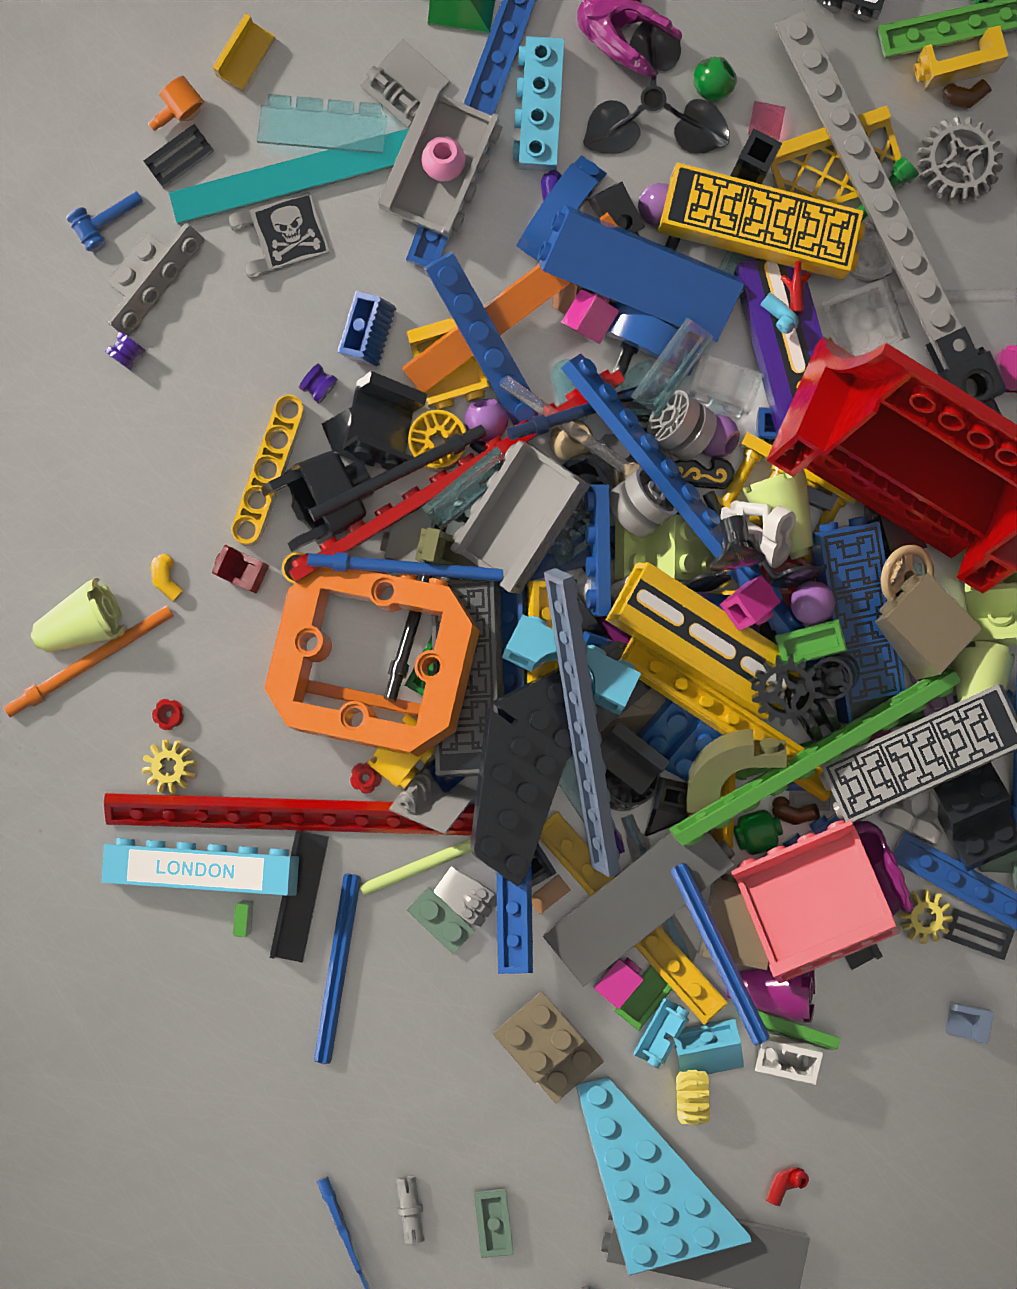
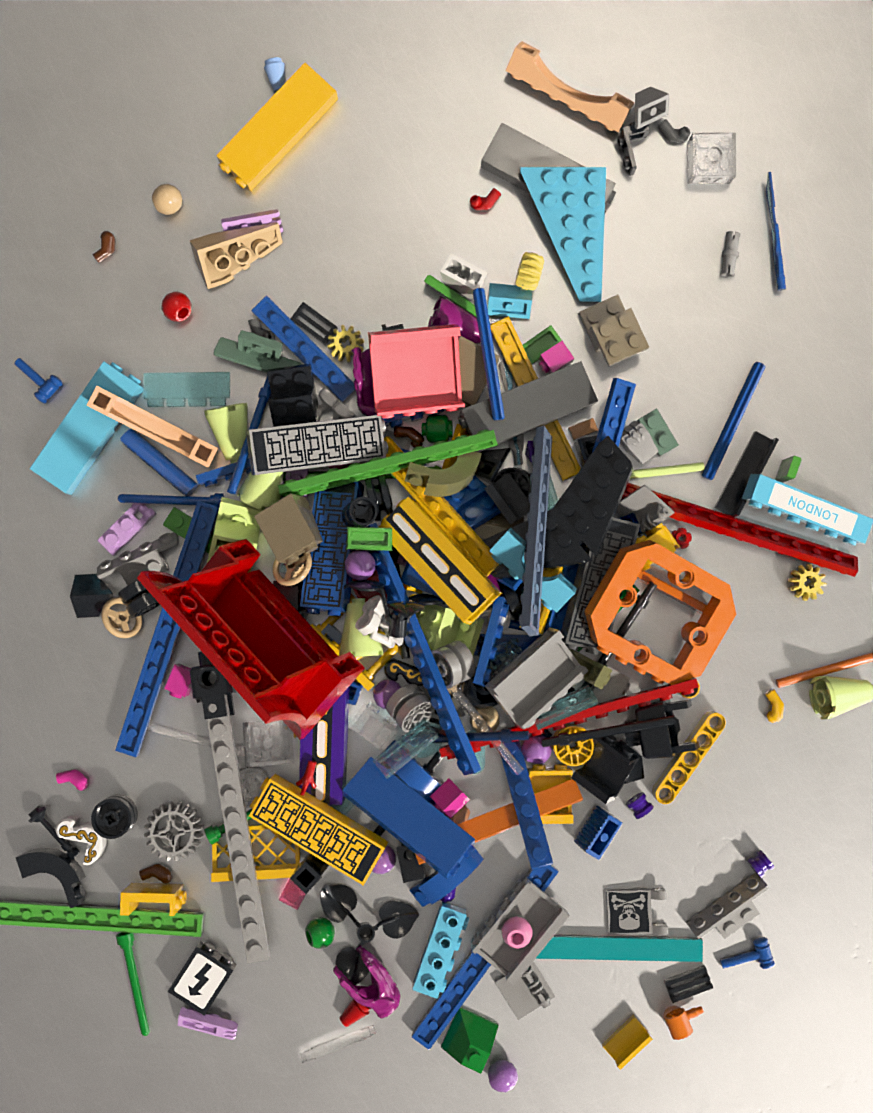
camera: 165 degrees left, 0 degrees up
red plate [152,699,184,730] -> none
dark red bracket [212,545,270,594] -> none
clear light blue windscreen [257,94,388,154] -> none
blue bar [307,552,503,582] -> none
sand green plate [474,1188,513,1258] -> none
medium azure hinge [633,998,689,1068] -> none
dark pink brick [720,575,781,631] -> none
black gear [751,654,823,726] -> none
medium azure arm [760,292,799,334] -> none
sand blue panel [945,1002,994,1044] -> none

